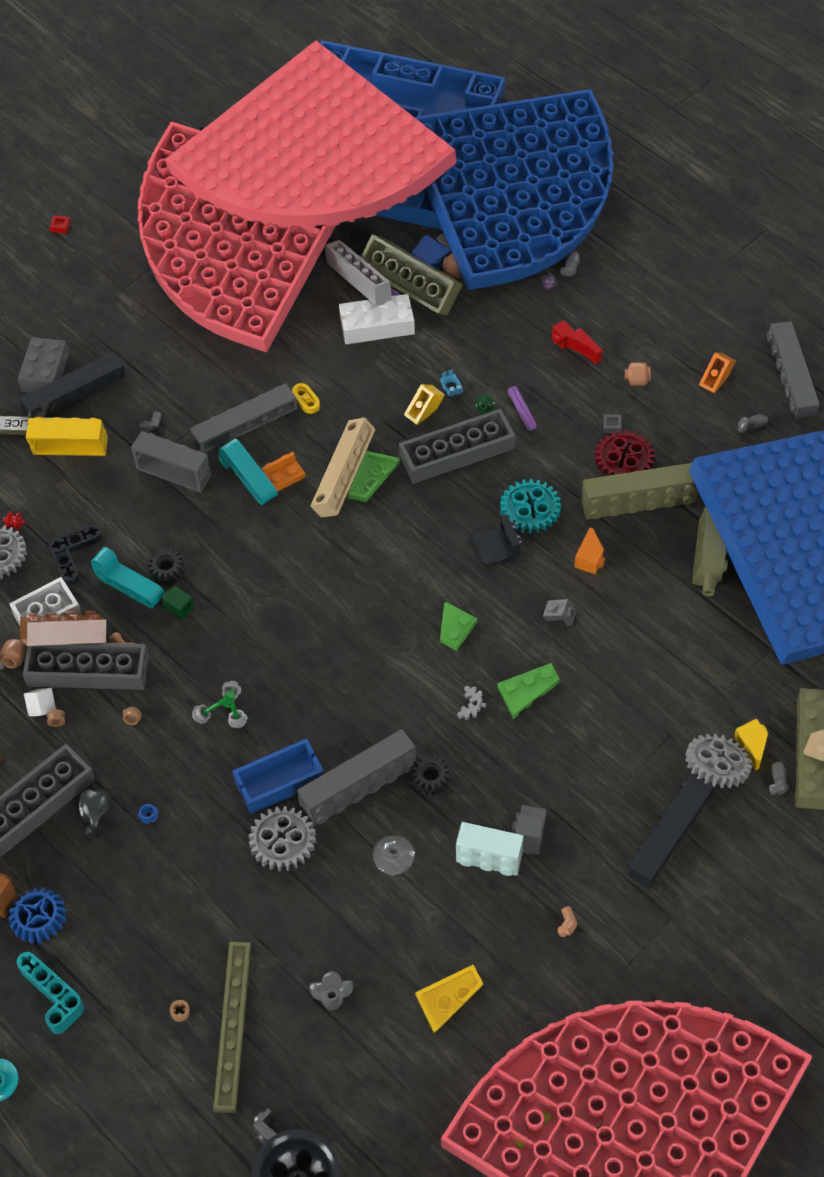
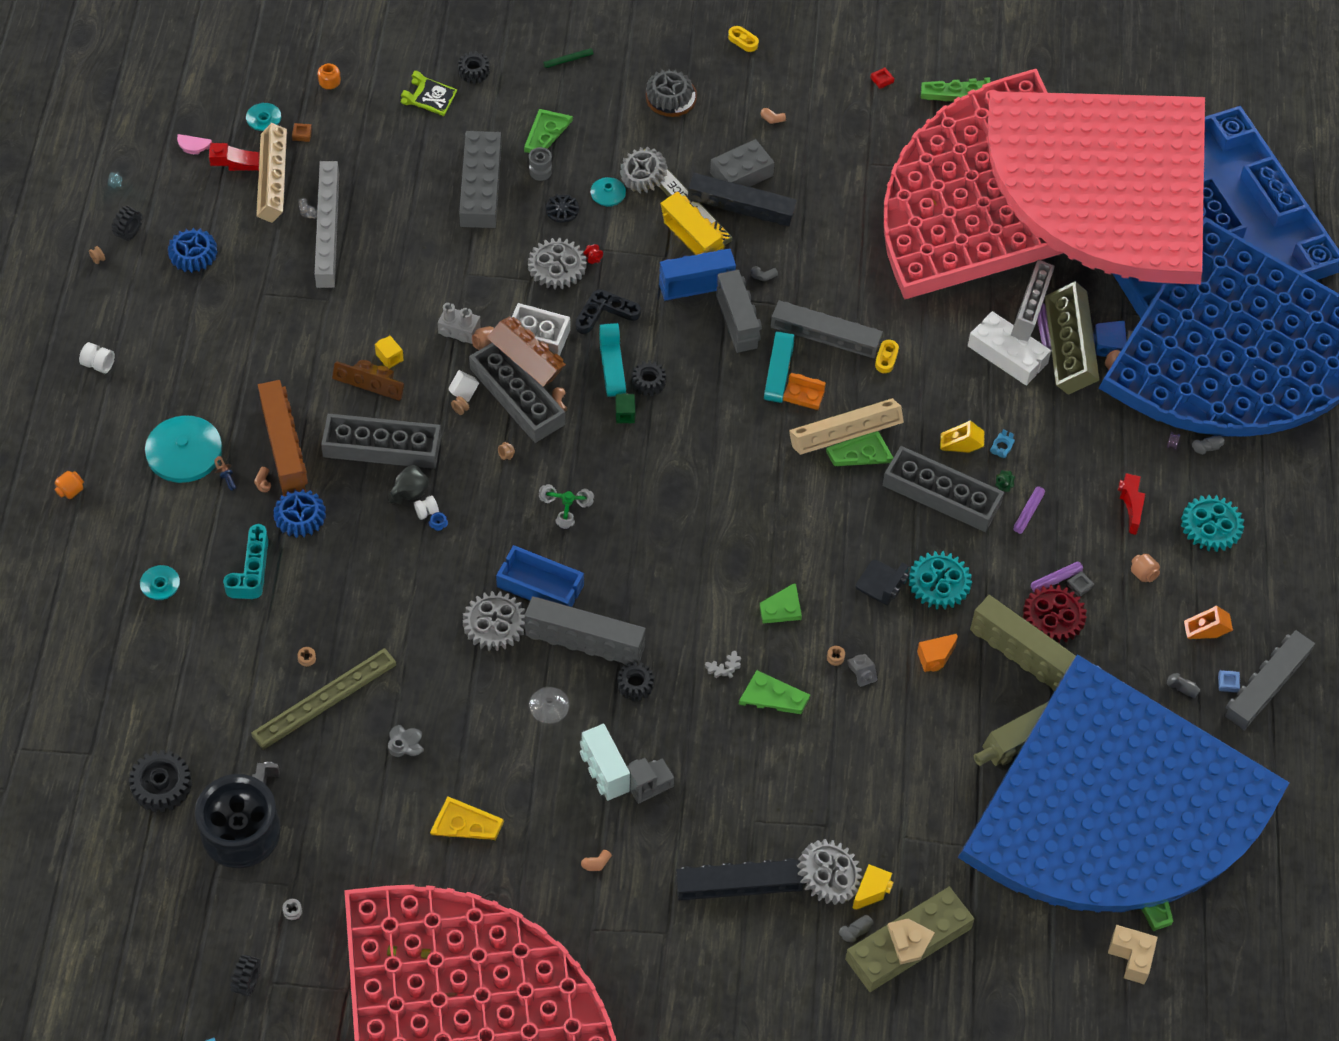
camera: 45 degrees right, 0 degrees up
none -> white wheel [414,496,439,520]
none -> blue piece [659,249,736,301]
none -> nougat arm [761,108,786,124]
none -> medium nougat bush [827,646,845,666]
none -> bright green wing [921,77,990,102]
none -> medium lavender axle [1031,562,1083,592]
none -> teal gear [1181,495,1244,552]
none -> medium blue tile [1218,670,1240,693]

